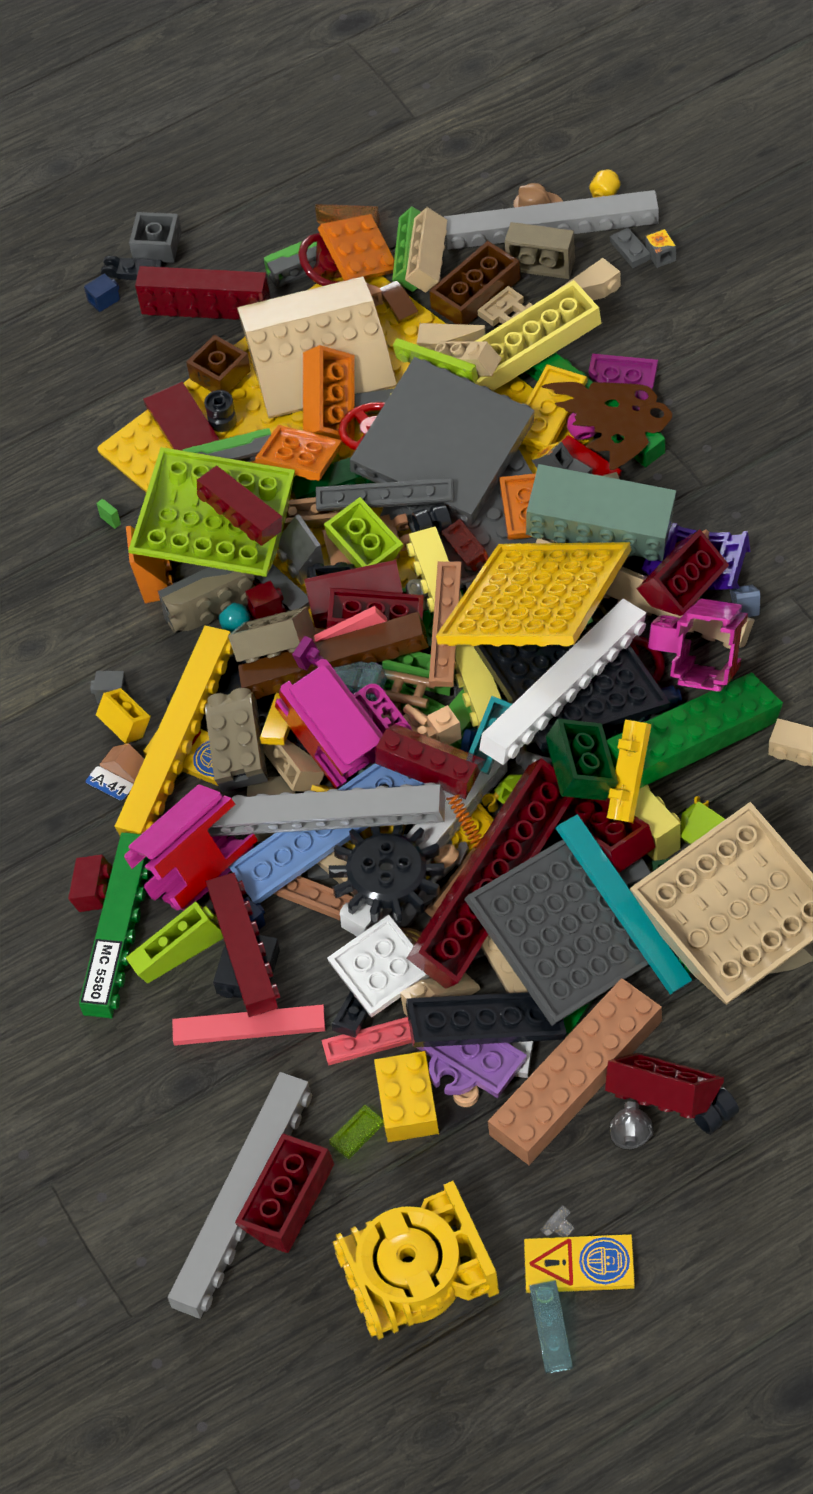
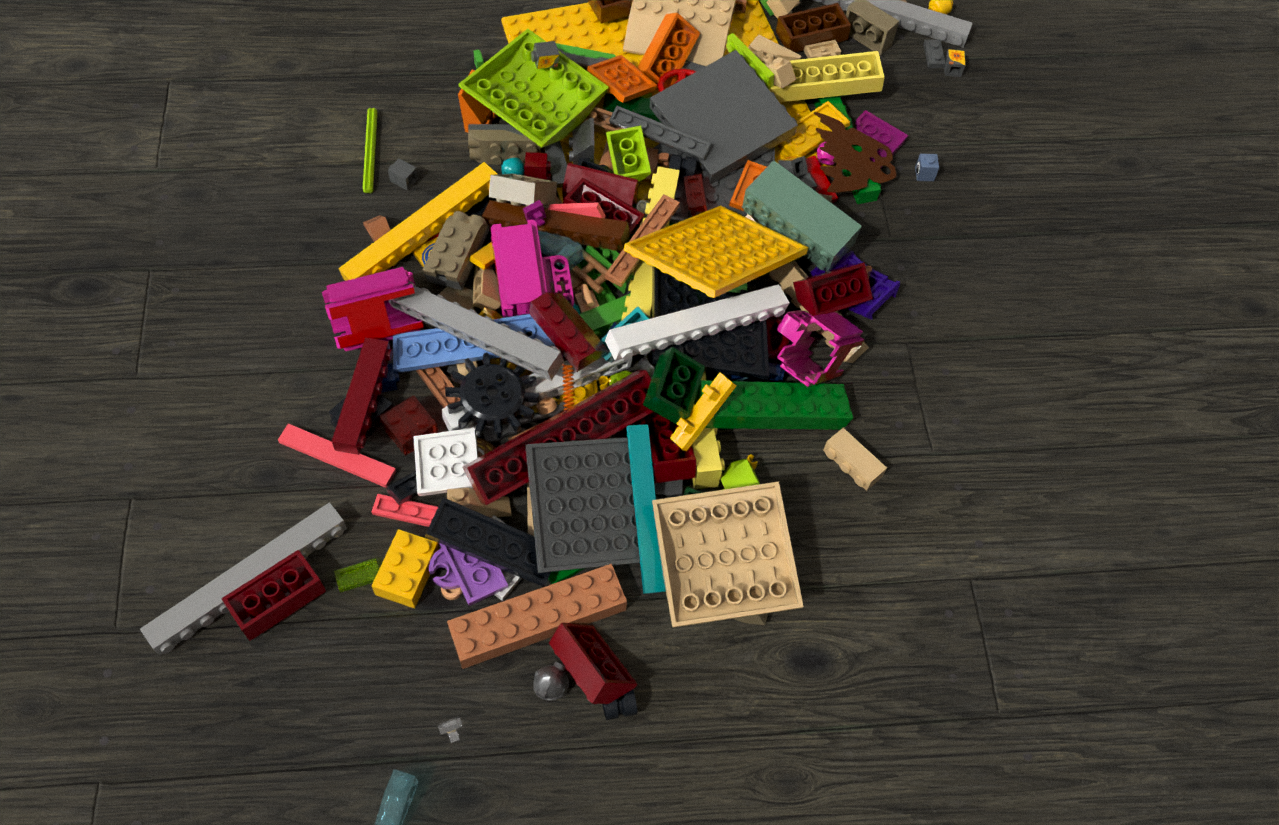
camera: 15 degrees right, 5 degrees up
dark red brick [68,854,113,912] -> none
green brick [79,832,151,1018] -> none
sticker [86,766,133,800] -> none
yellow brick [96,688,151,744] -> none
lime slope [126,901,223,983] -> none
dark red tile [143,381,220,451] -> none
dark red brick [197,465,282,546] -> none
black wheel [204,390,237,432] -> none
yellow brick [333,1181,499,1340] -> none
reddish brown slope [380,280,418,324] -> none
light nougat brick [417,705,462,745] -> none
yellow tile [524,1235,635,1293] -> none
tan slope [554,258,621,300] -> none
sand blue slope [730,585,760,617] -> none
none -> lime axle [363,108,377,194]
none -> clear red brick [380,395,438,456]
none -> dark grey brick [531,41,560,69]
none -> sand blue brick [915,154,939,181]

